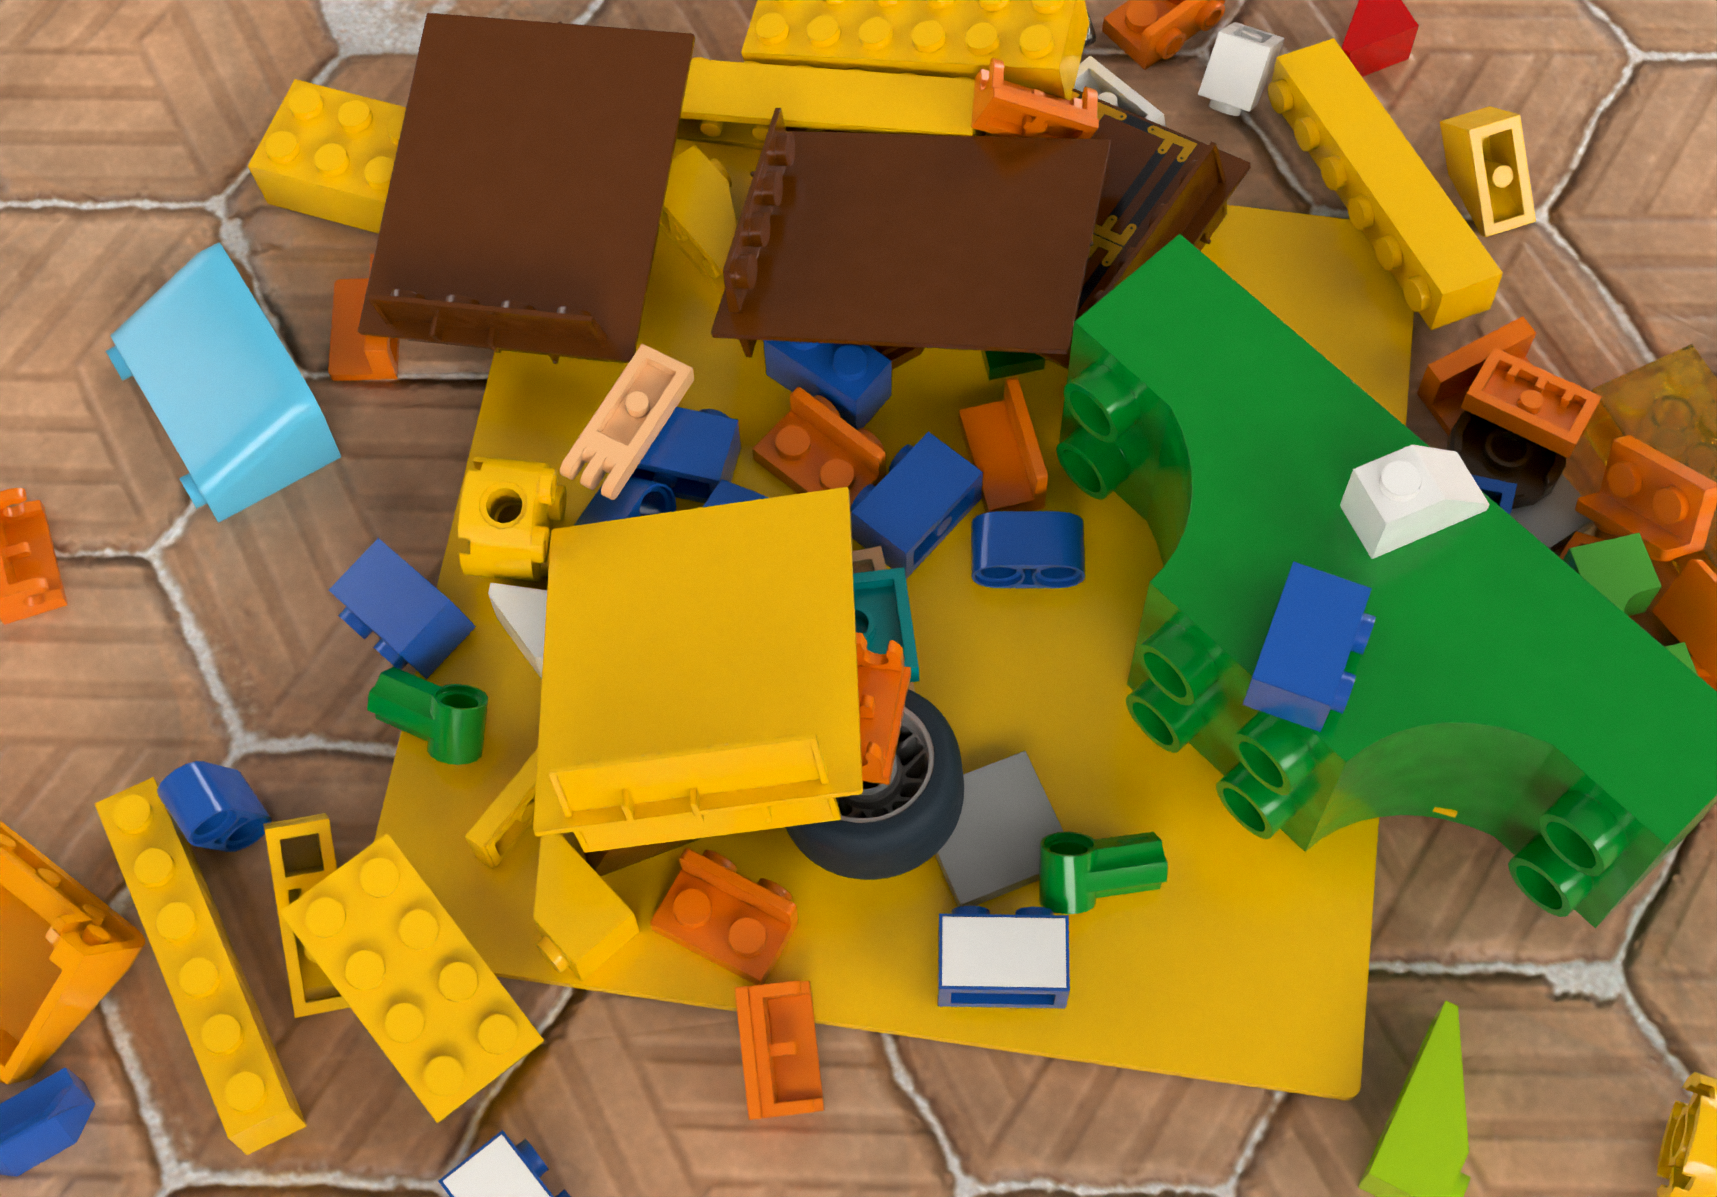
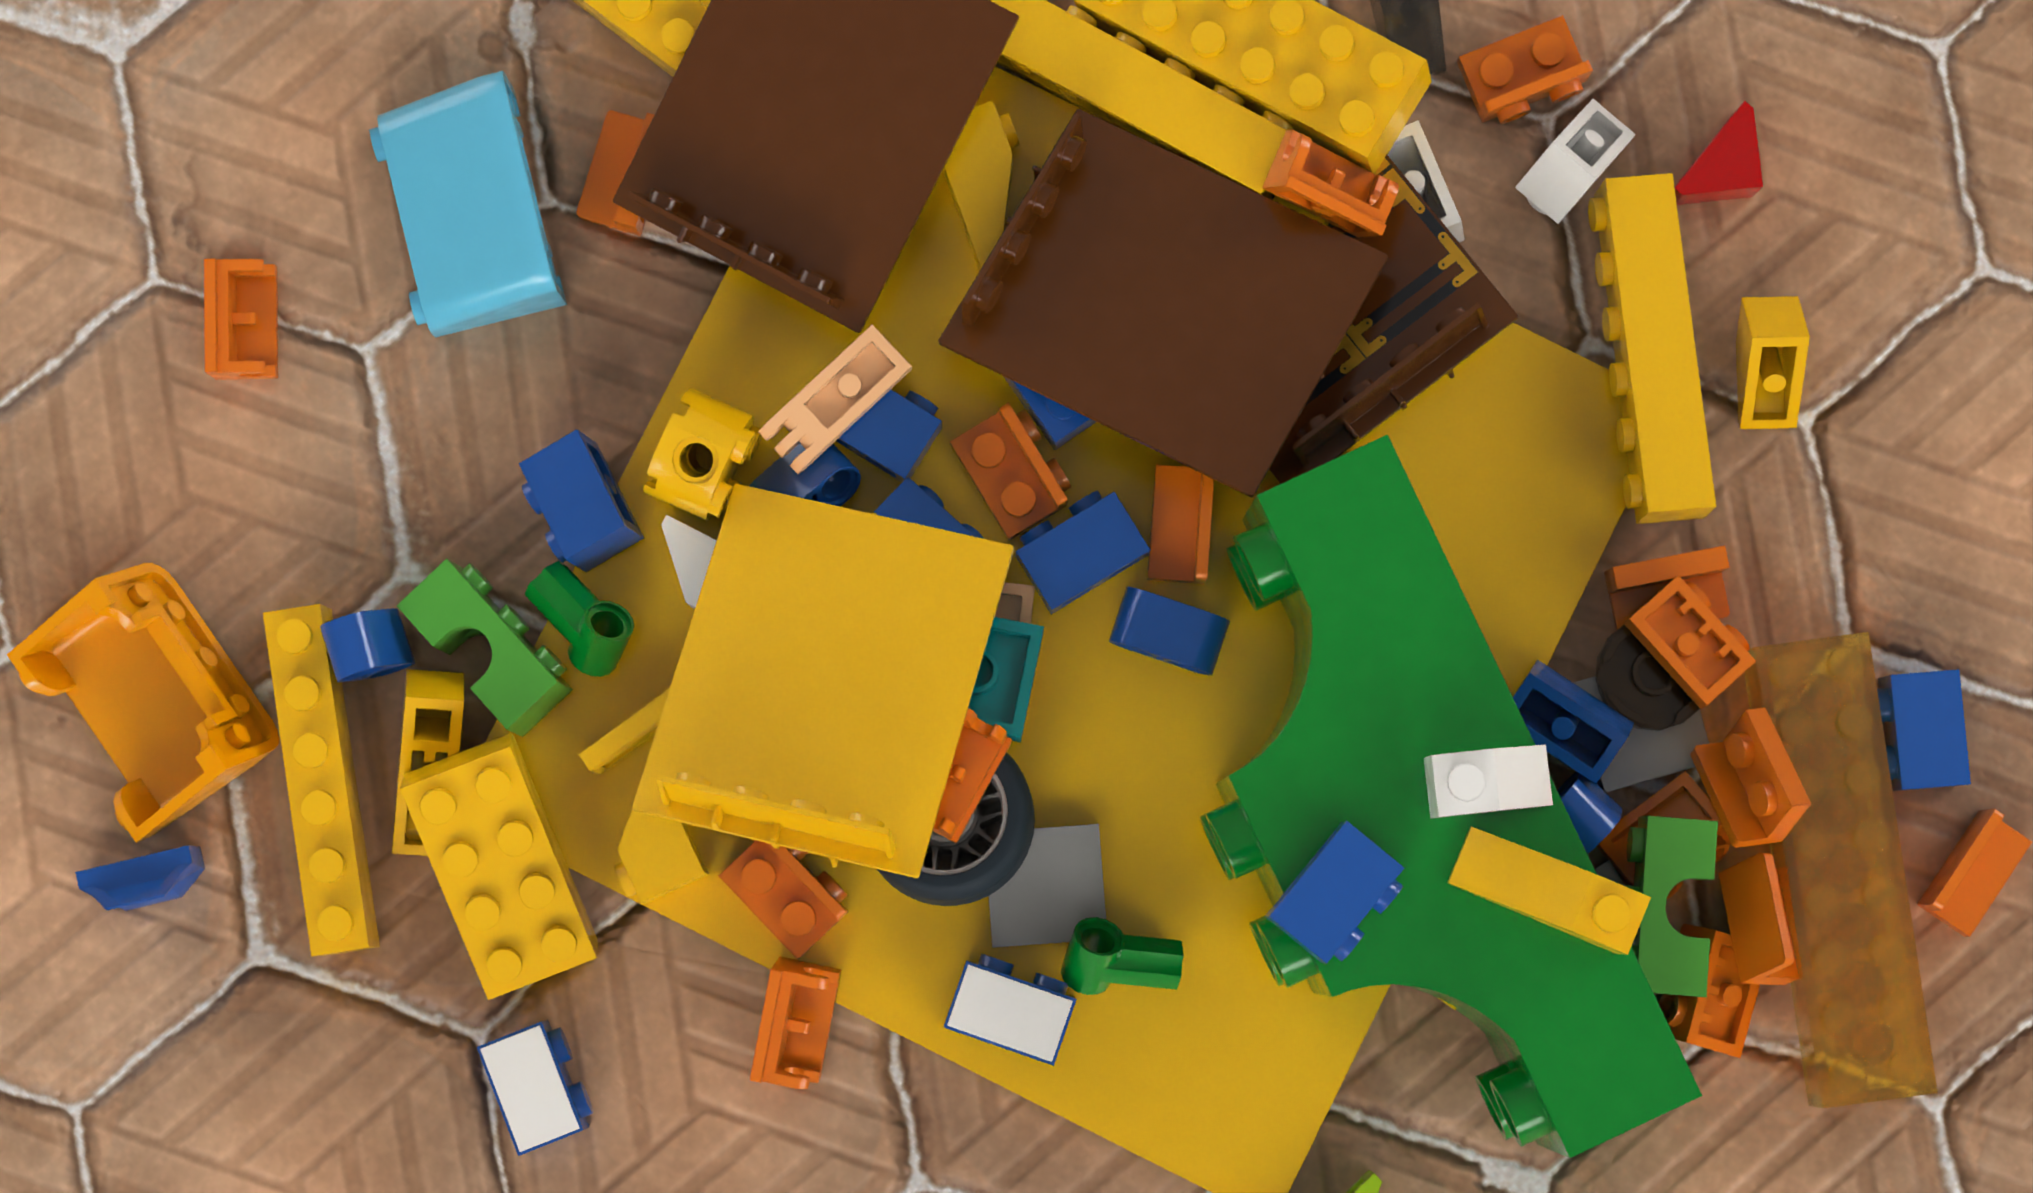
camera: 15 degrees right, 20 degrees up
none -> bright green arch [397,558,573,737]
none -> yellow slope [1447,827,1651,955]

